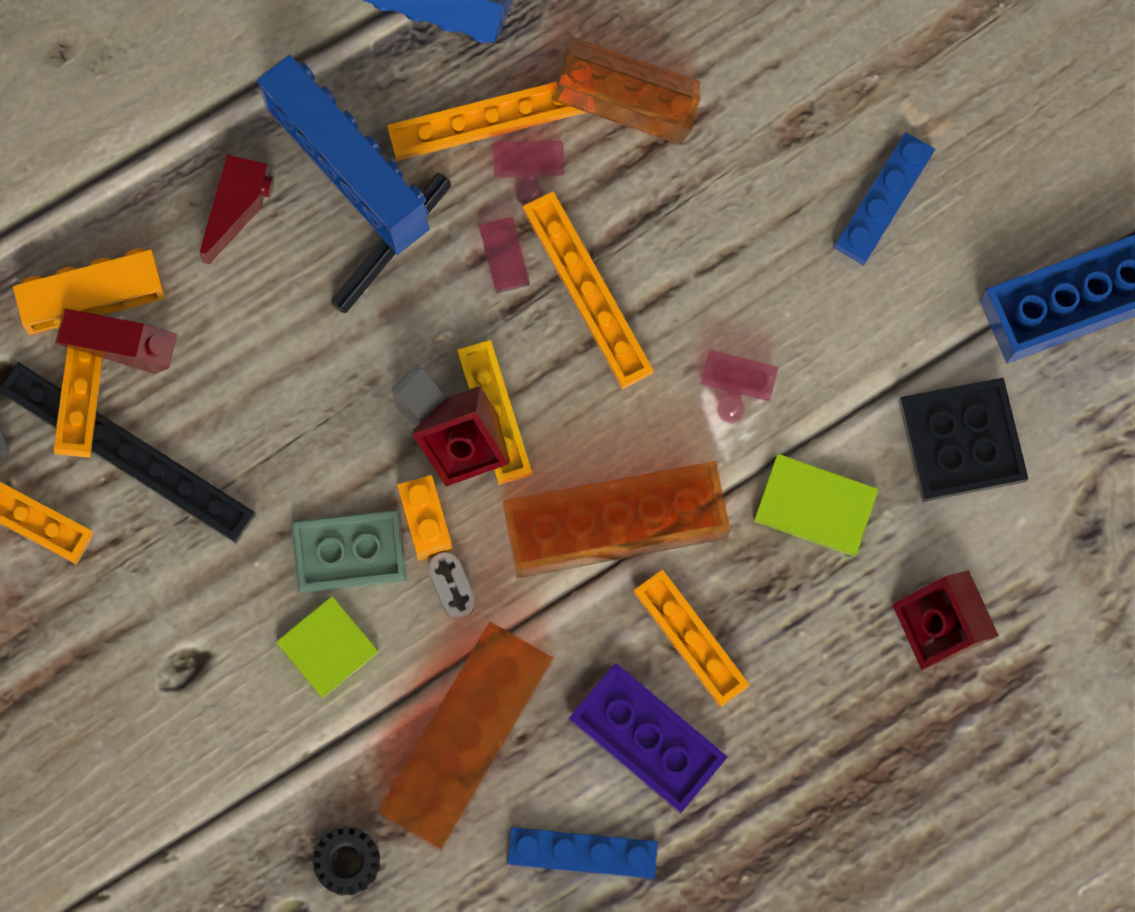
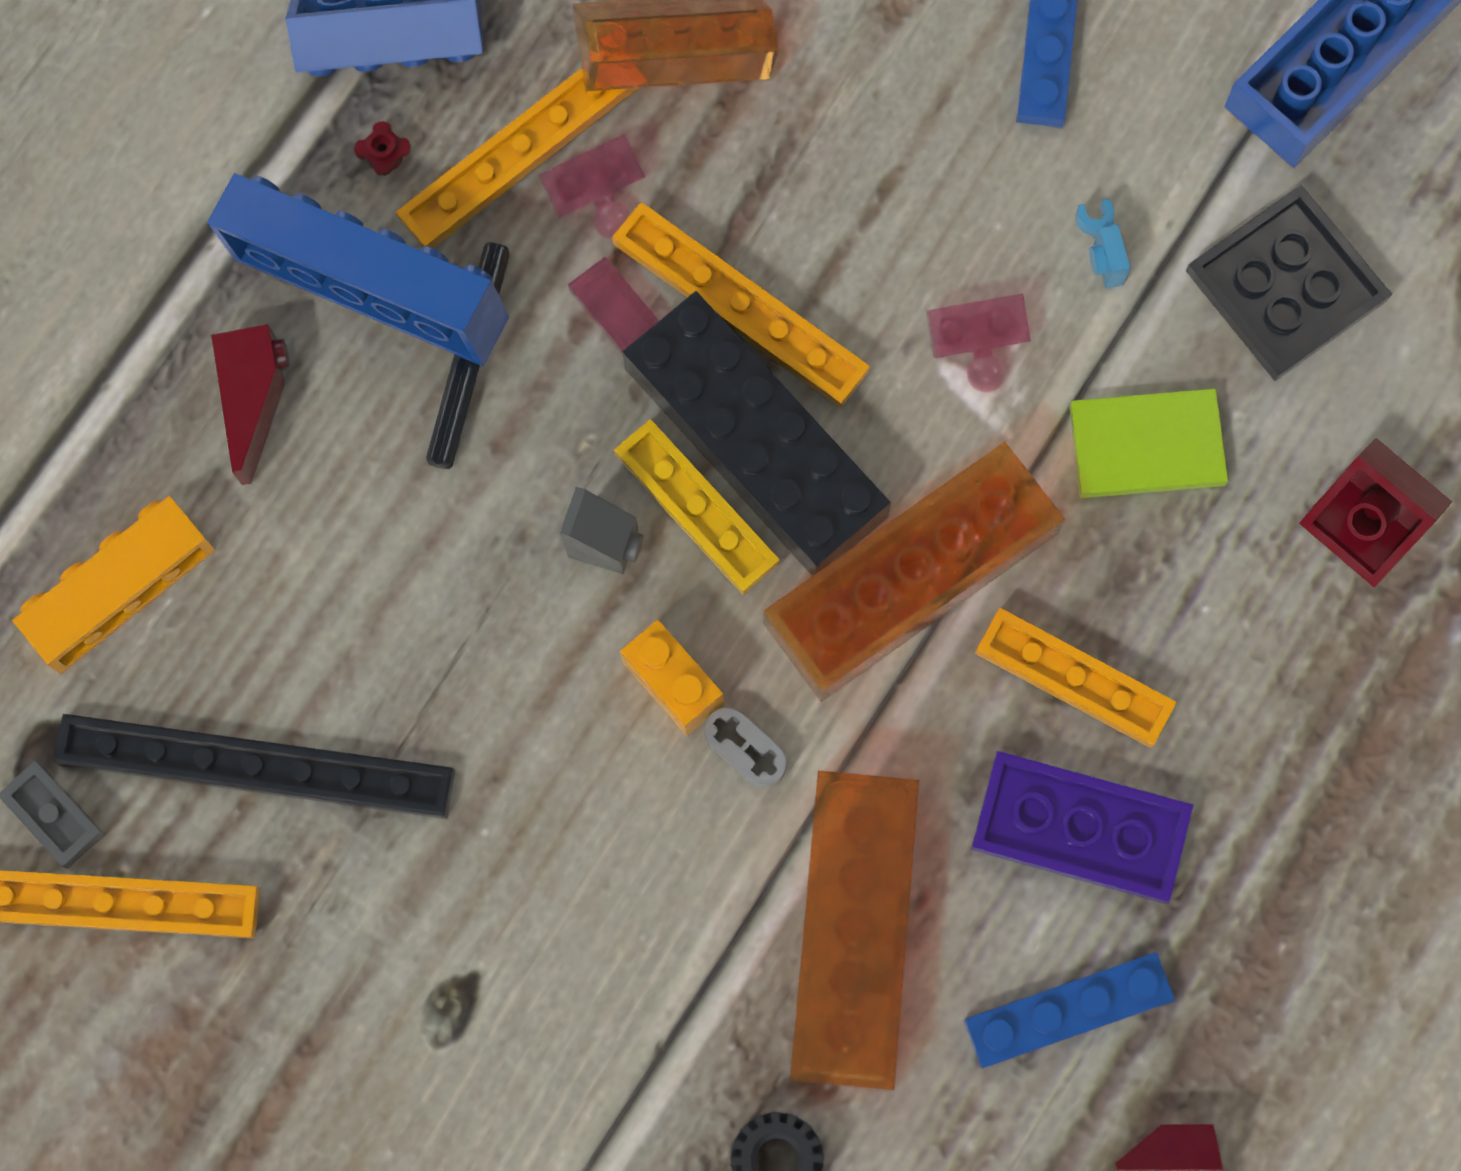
camera: 15 degrees left, 0 degrees up
light orange plate [54,347,103,458] -> none
dark red slope [55,308,177,374] -> none
lime tile [276,596,379,699] -> none
sand green tile [291,509,407,594] -> none
dark red slope [412,386,510,487] -> none
none -> dark red plate [354,121,411,176]
none -> black brick [622,291,891,580]
none -> dark azure plate [1075,198,1131,289]

